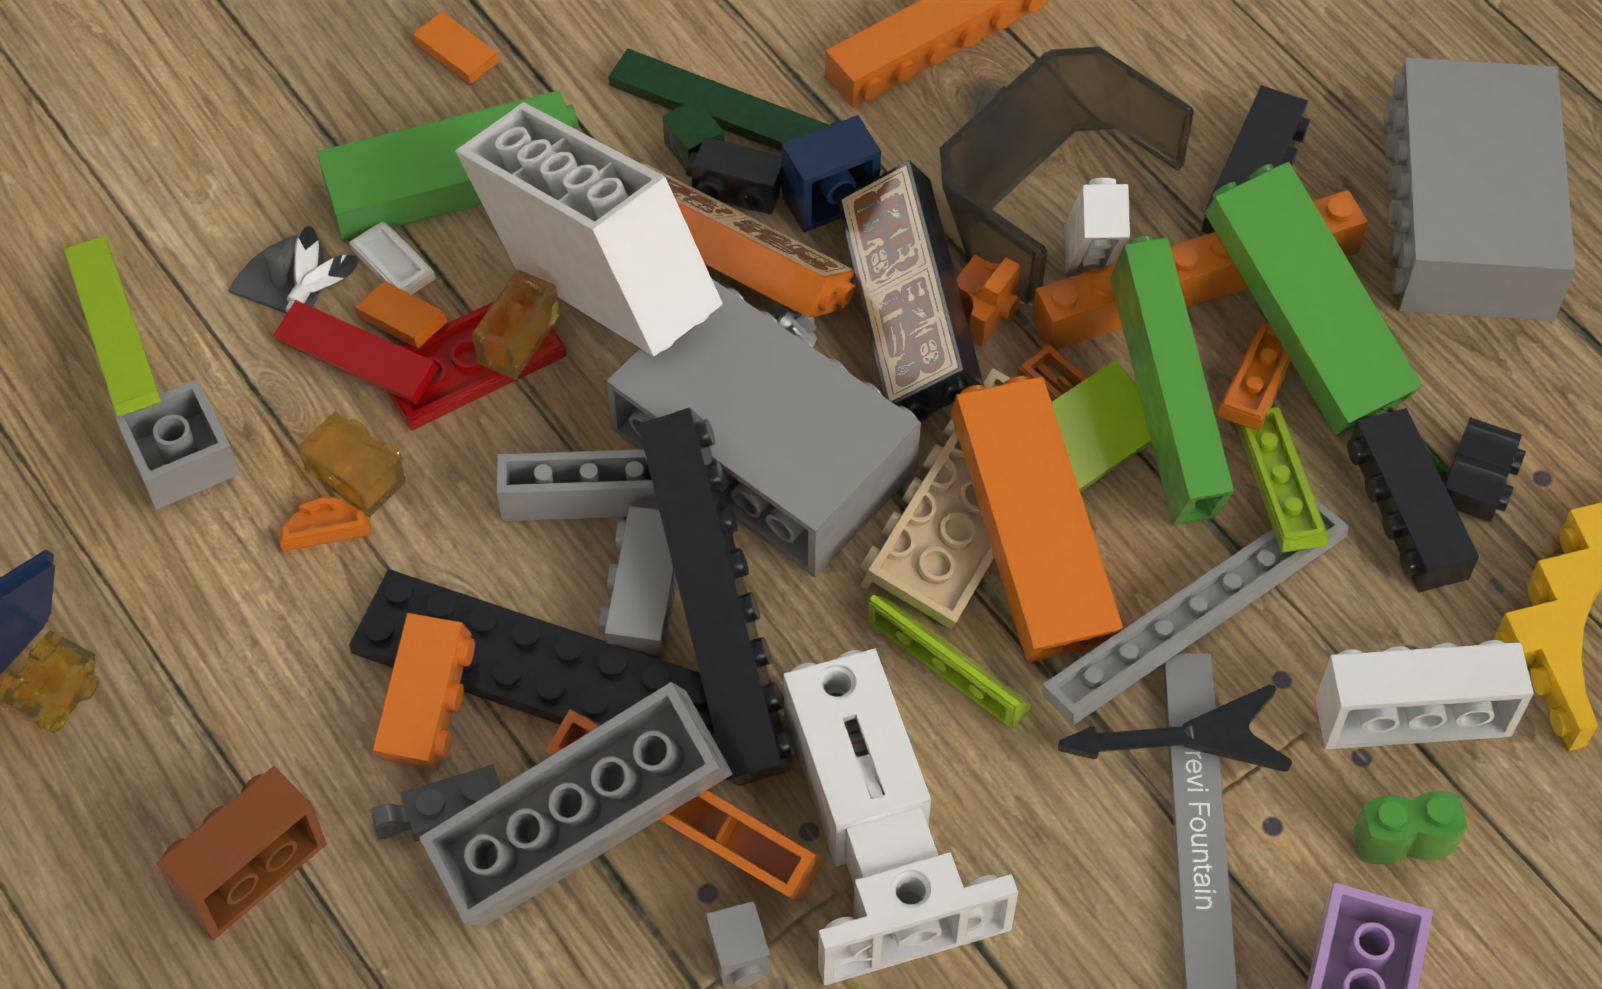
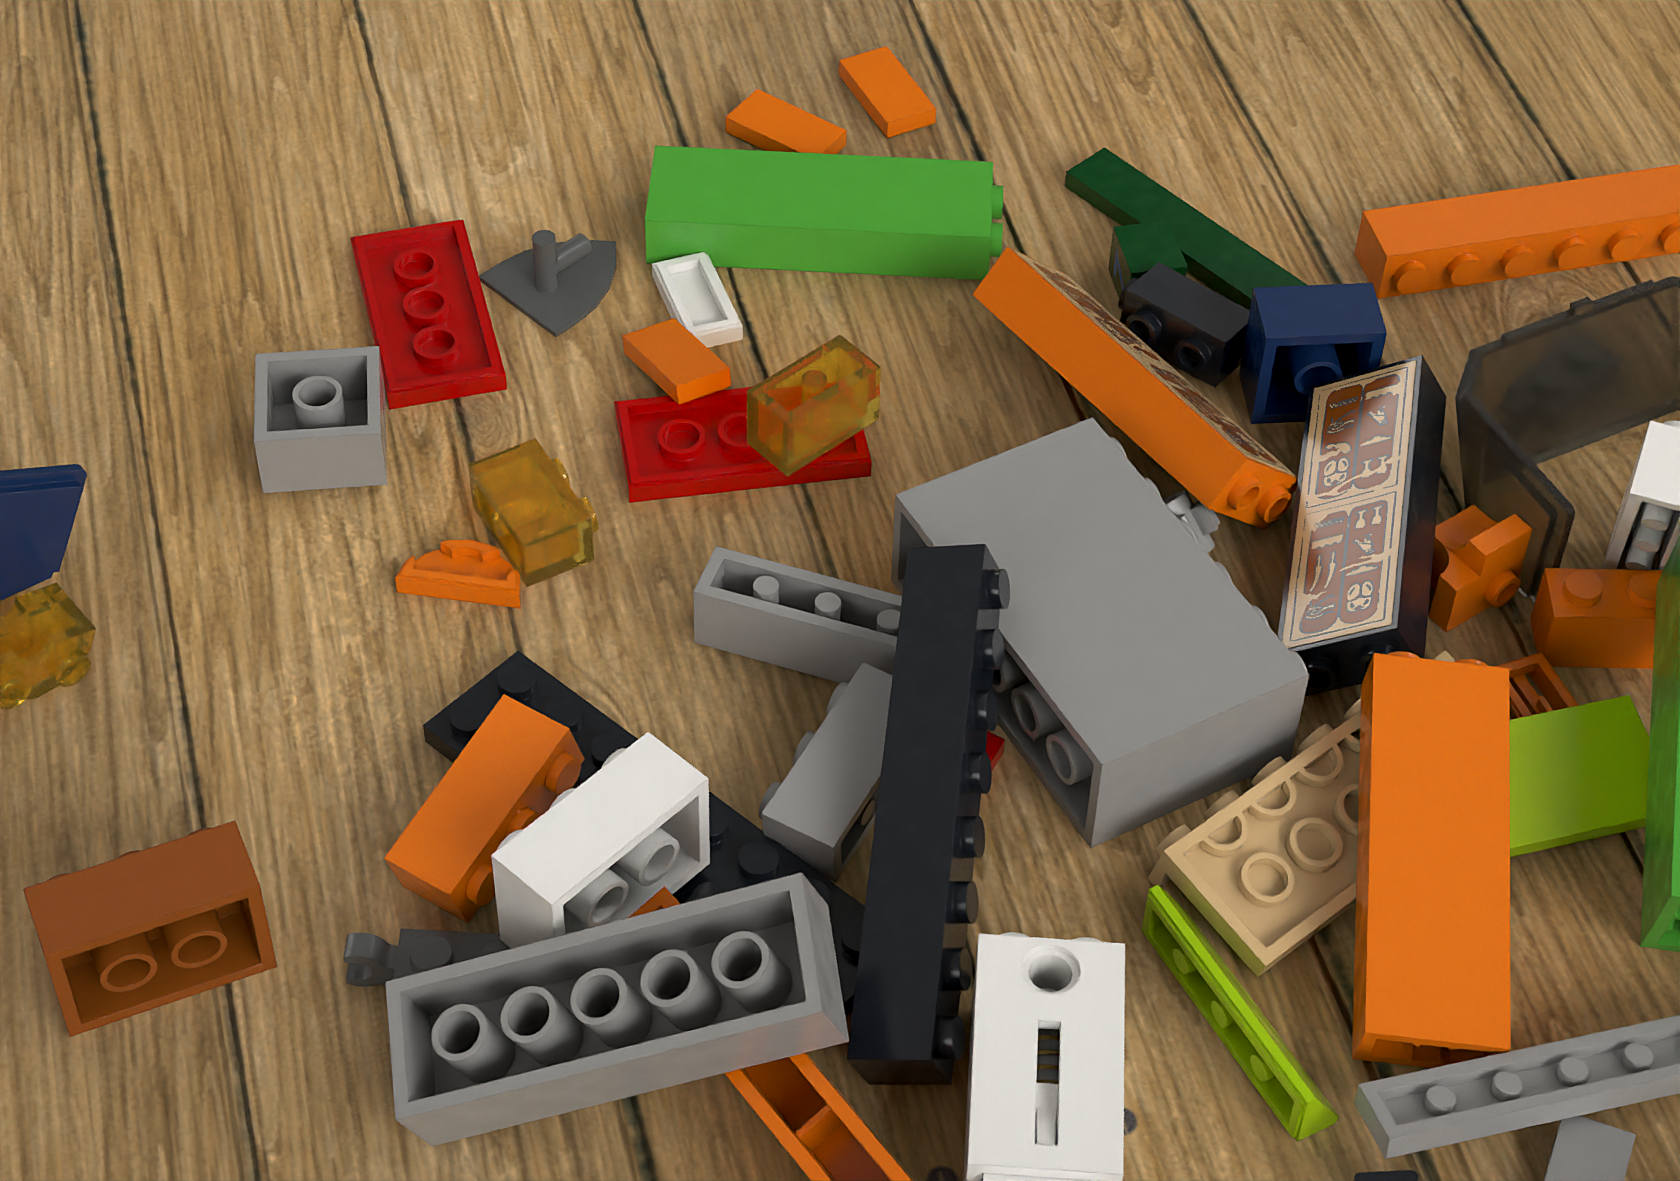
camera: 20 degrees right, 10 degrees down
lime tile [64,235,162,417] -> none
red tile [273,300,439,404] -> none
white piece [285,226,358,313] -> none
white brick [455,102,723,356] -> none
none -> red tile [350,219,507,410]
none -> white brick [491,732,710,949]
none -> orange tile [725,89,847,154]

